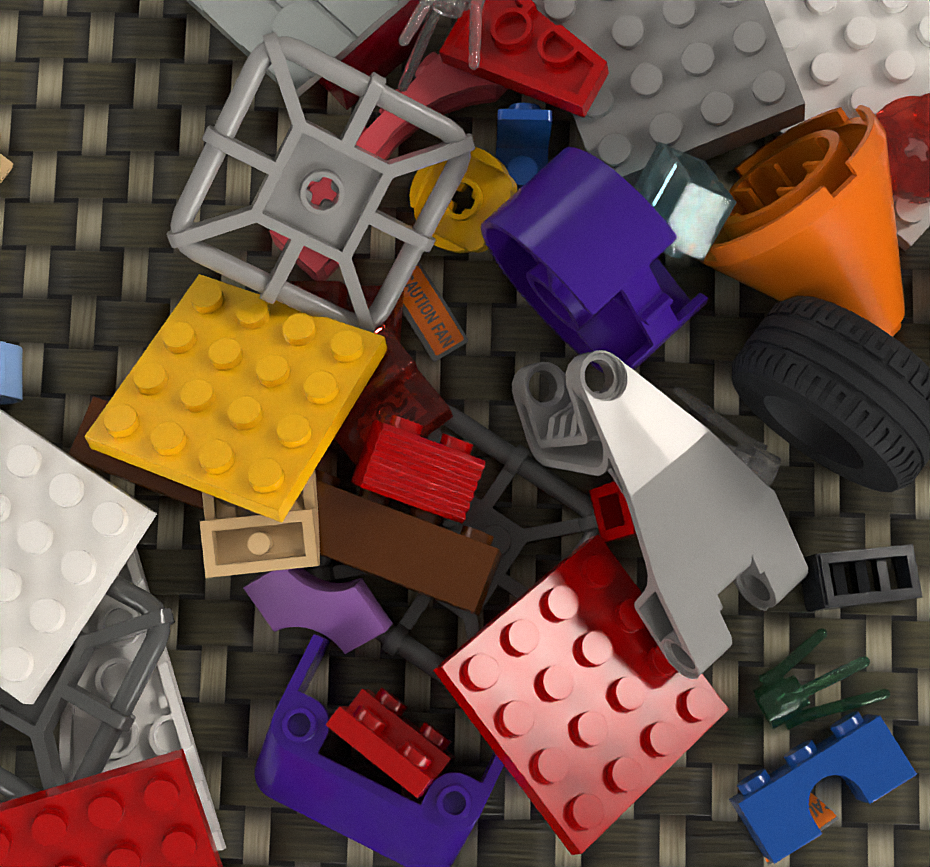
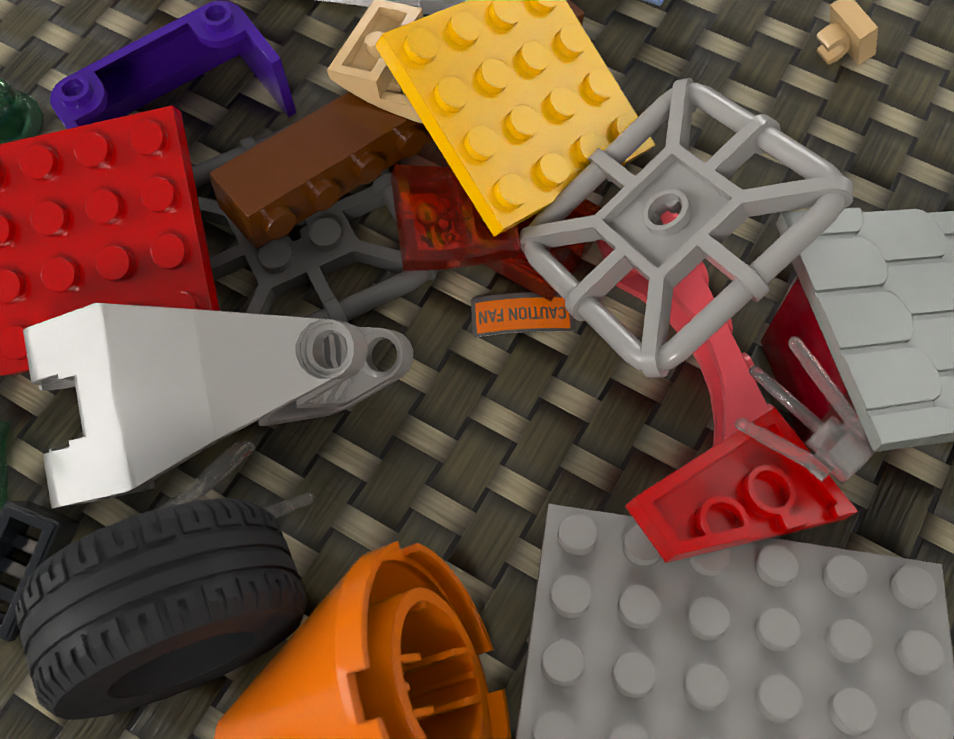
camera: 120 degrees right, 15 degrees down
medium lavender tile [243,568,393,654] -> none
red plate [325,687,456,798] -> none
red brick [351,414,486,524] -> none
yellow plate [409,147,517,254] -> none
dark purple animal [480,147,708,373] -> none
blue bracket [496,103,553,191] -> none
clear light blue piece [634,142,737,260] -> none

